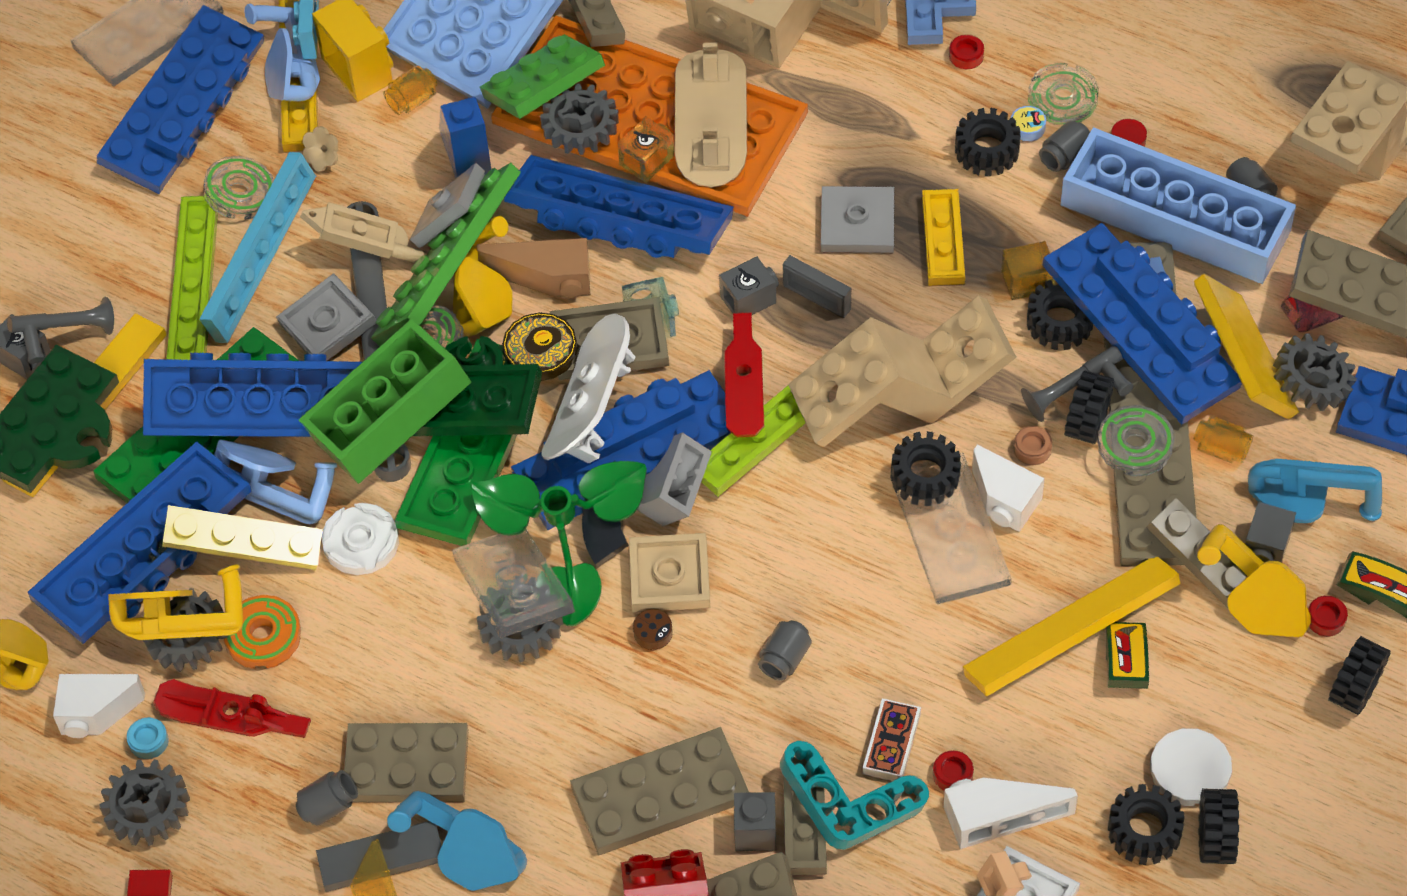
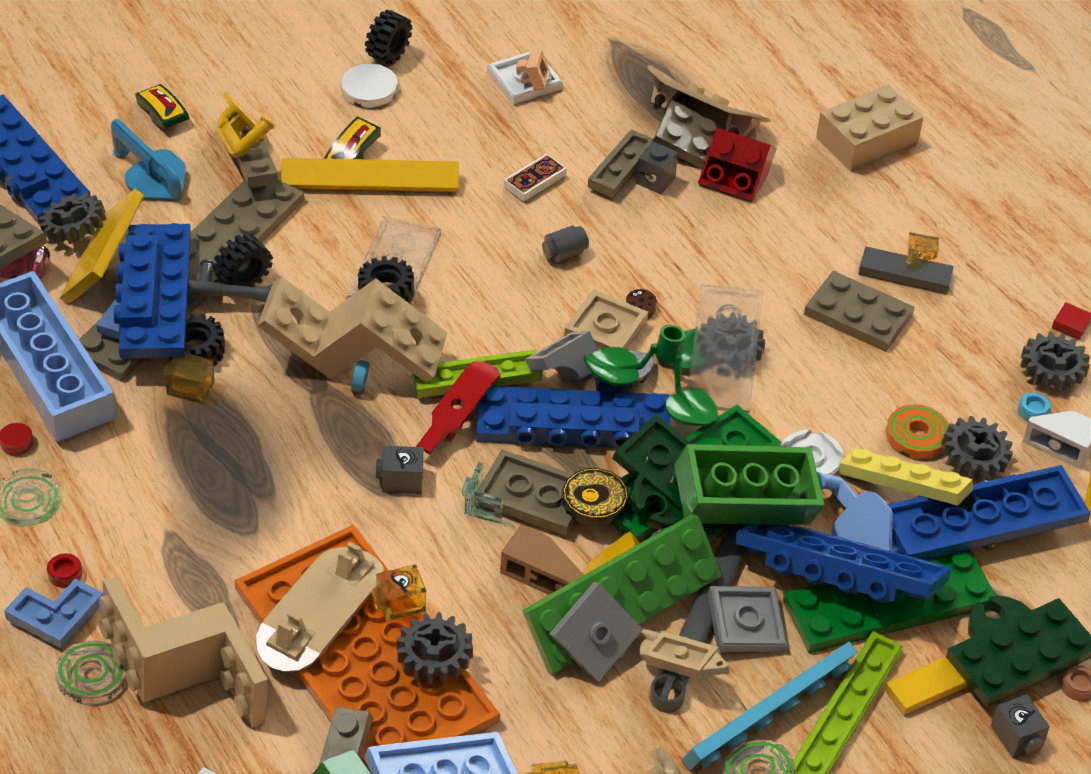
camera: 155 degrees left, 10 degrees down
dark grey piece [7,297,114,364] -> none
yellow piece [108,564,243,640] -> none
red piece [153,679,311,738] -> none
dark grey brick [296,770,358,826] -> none
dark azure piece [387,791,527,891] -> none
blue slope [439,97,491,178] -> none
bright green plate [480,34,605,119] -> none
blue plate [504,155,733,258] -> none
white piece [542,313,635,463] -> none
dark tan plate [570,727,750,855] -> none
teal beam [780,741,929,850] -> none
dark grey tile [783,255,852,318] -> none
light grey plate [821,186,894,253] -> none
yellow tile [922,189,965,286] -> none
red tile [933,750,974,791] -> none
white slope [943,777,1078,849] -> none
black tyre [955,108,1021,176] -> none
white slope [972,444,1044,532] -> none
tile [1011,106,1046,141] -> none
nougat tile [1014,426,1052,465] -> none
dark grey brick [1039,121,1090,172] -> none
clear tile [1097,405,1175,476] -> none
black tyre [1108,784,1185,865] -> none
clear yellow brick [1193,415,1254,464] -> none
dark grey brick [1245,502,1296,563] -> none
red tile [1308,596,1348,637] -> none
black tyre [1328,636,1391,715] -> none

